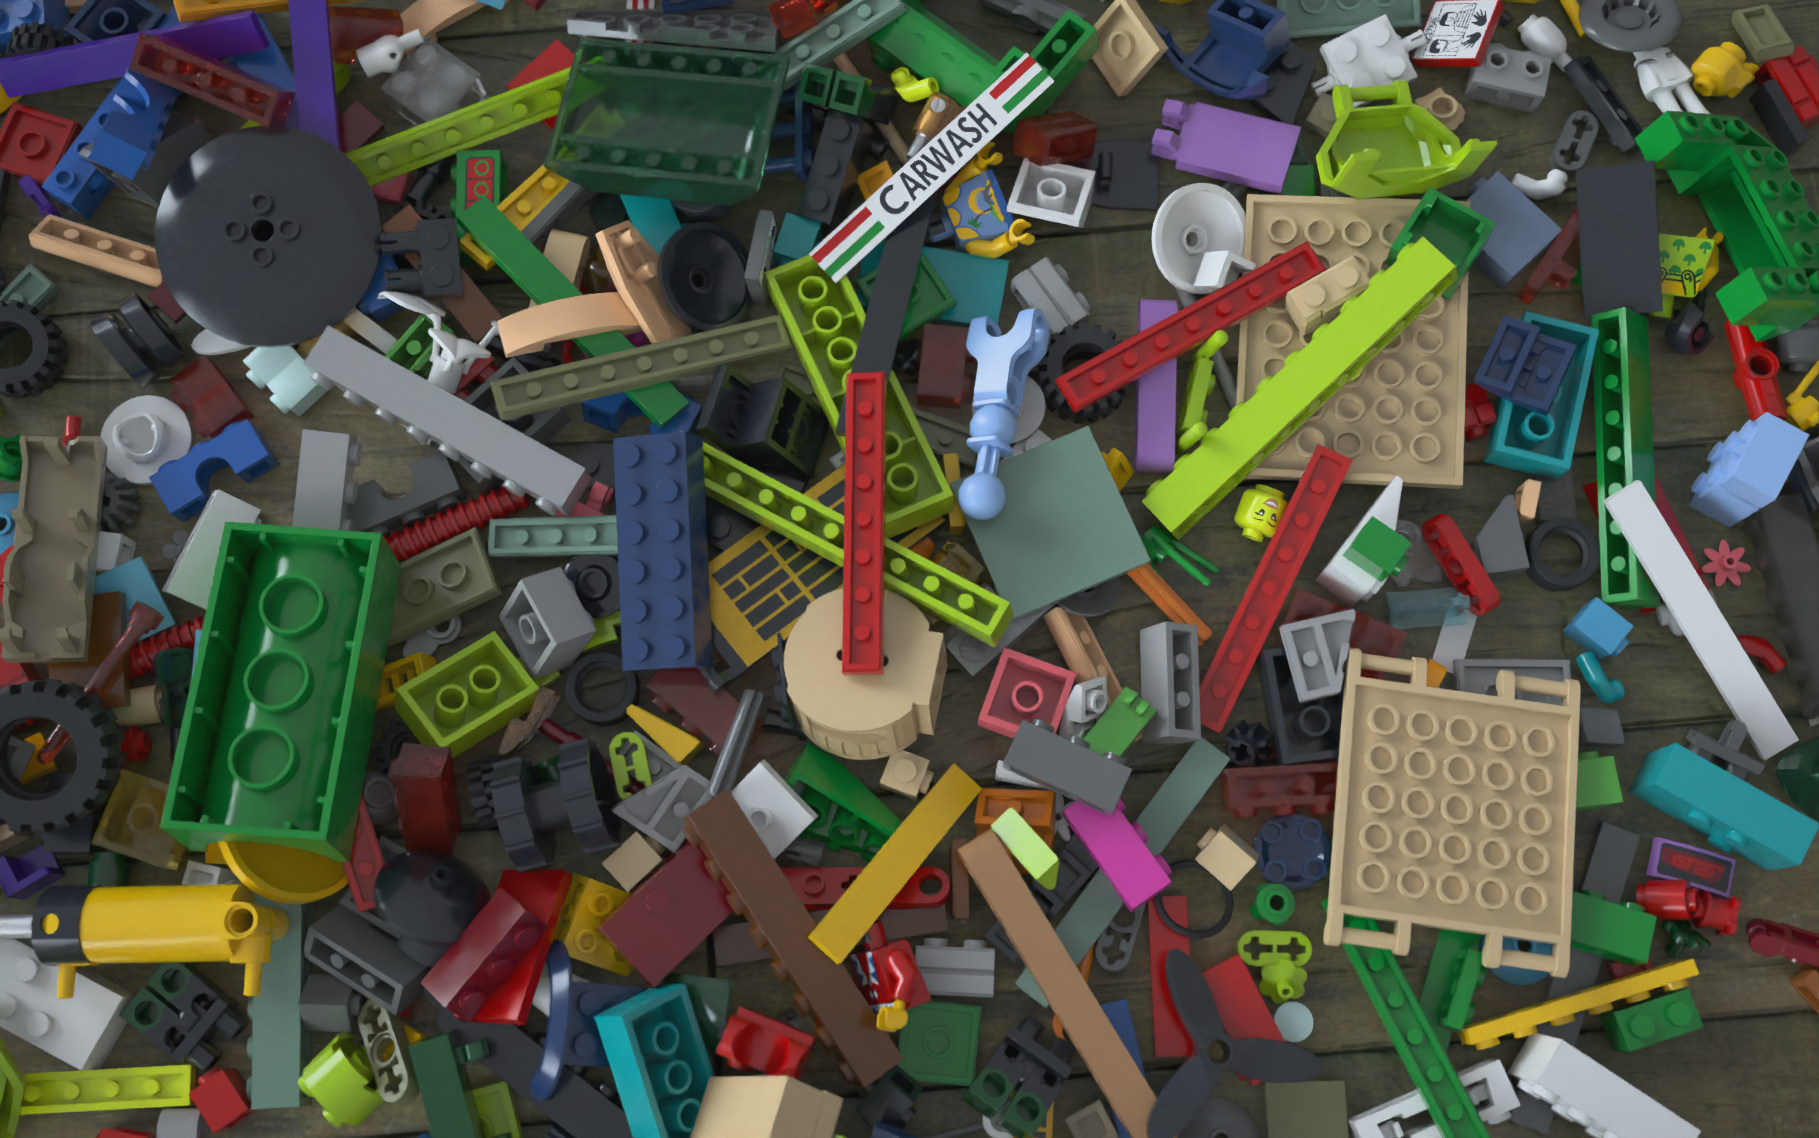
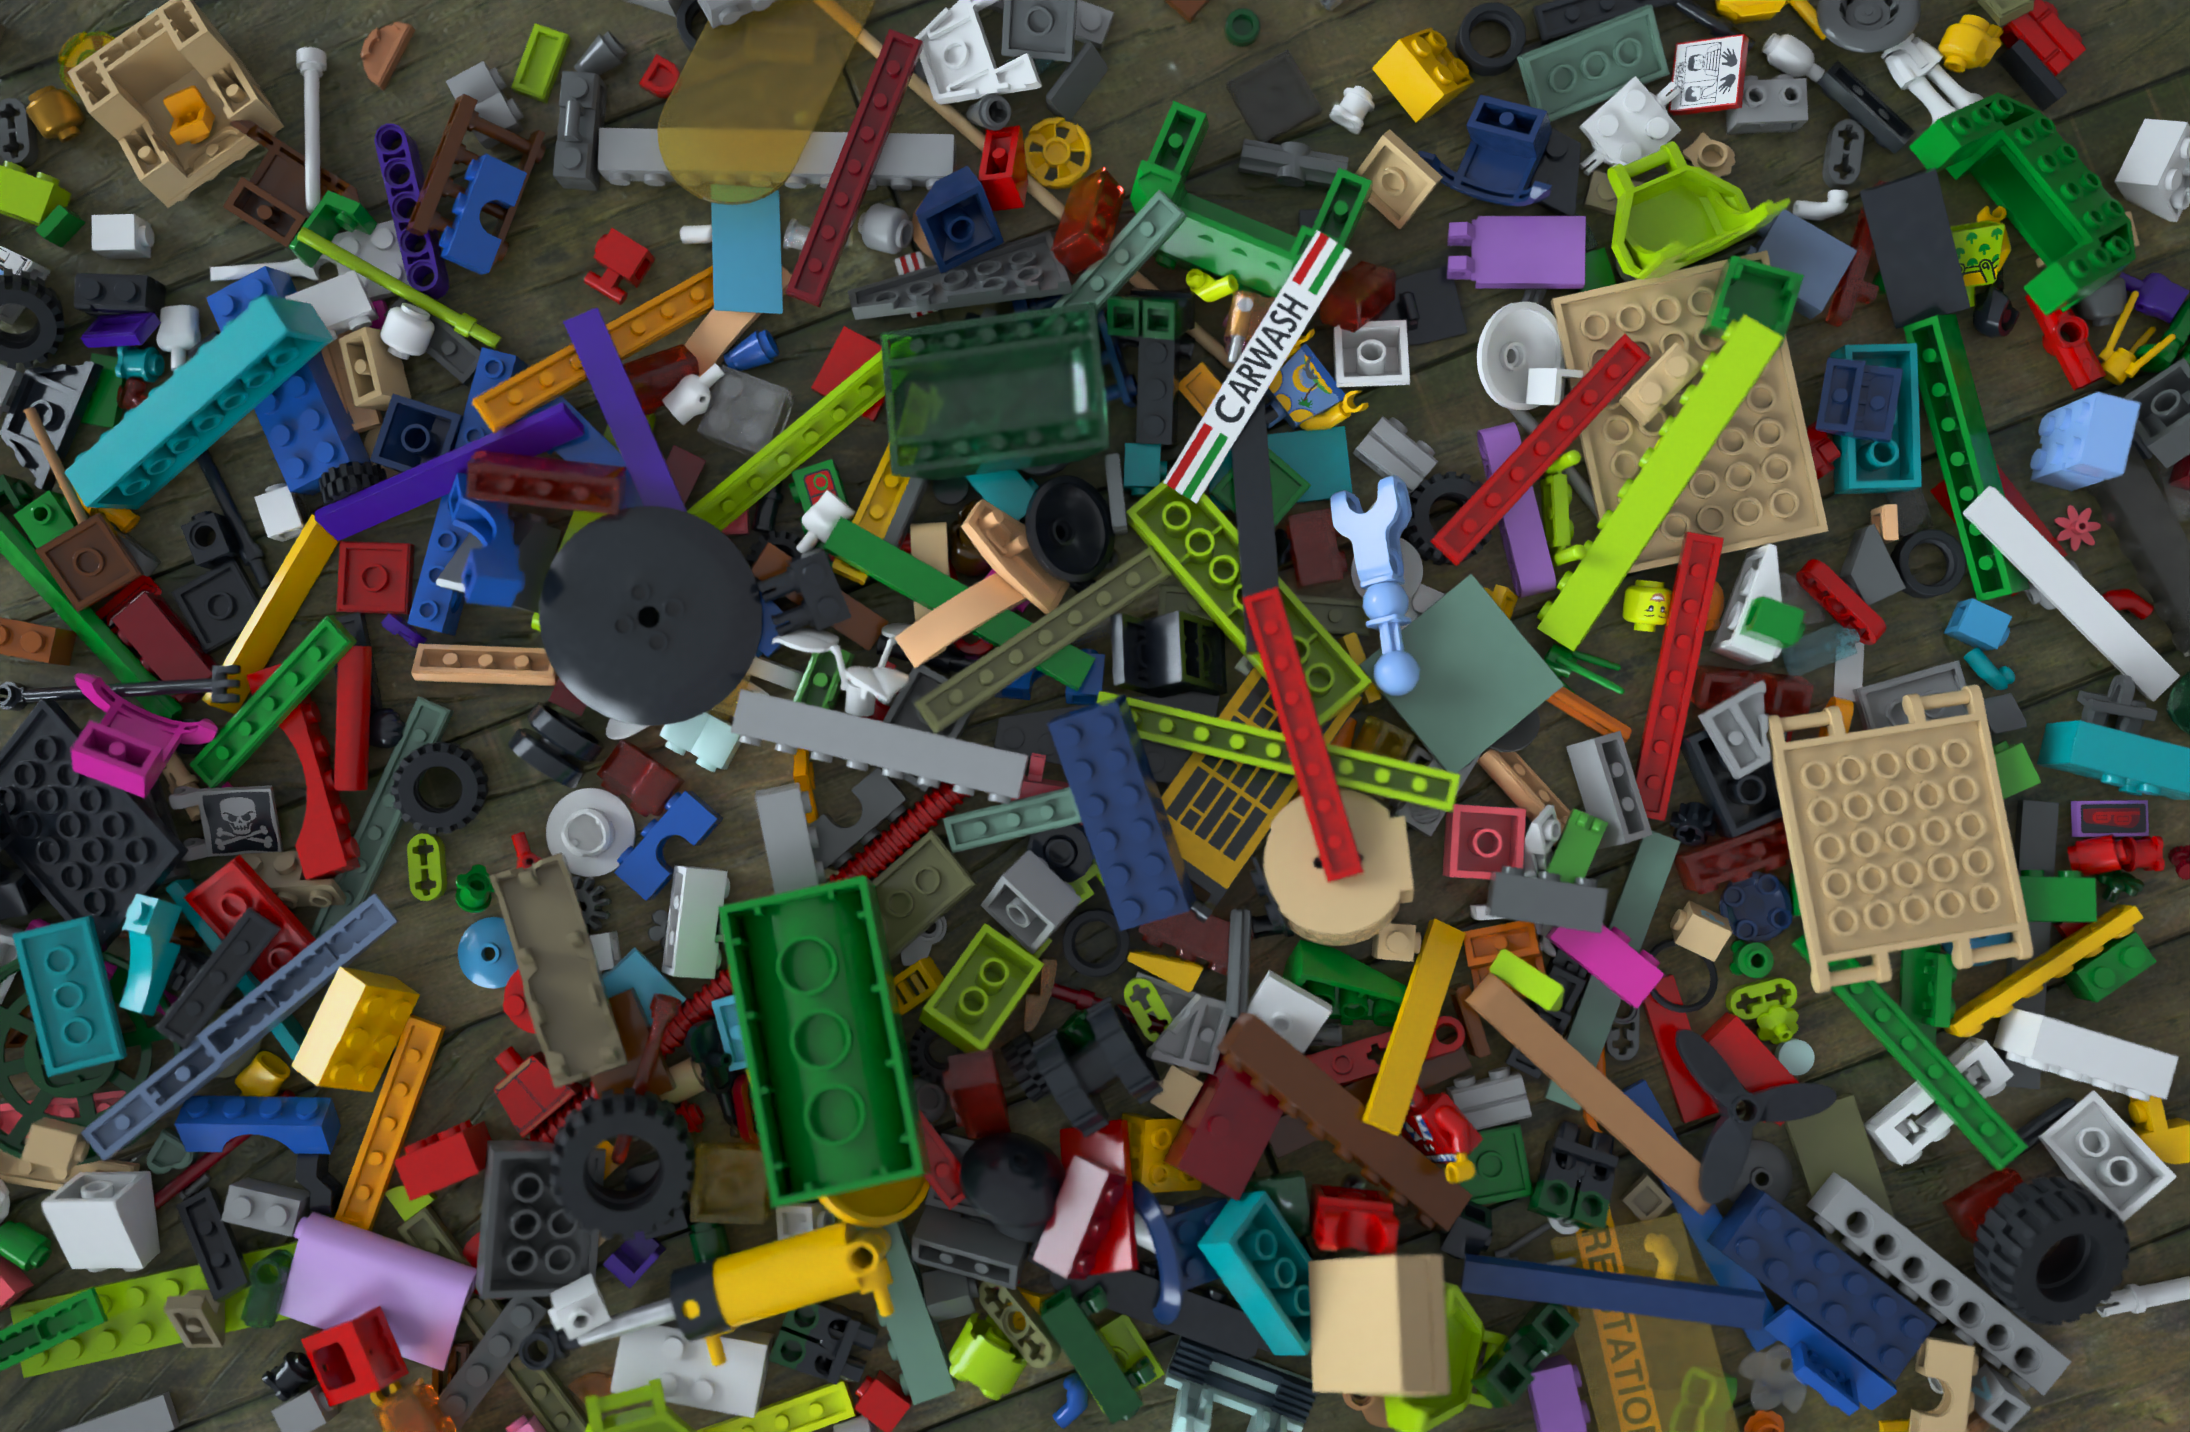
camera: 15 degrees left, 10 degrees up
none -> blue cone [724,329,779,373]
none -> light orange tile [793,748,819,823]
none -> white piece [796,489,856,553]
none -> orange animal [1705,581,1725,632]

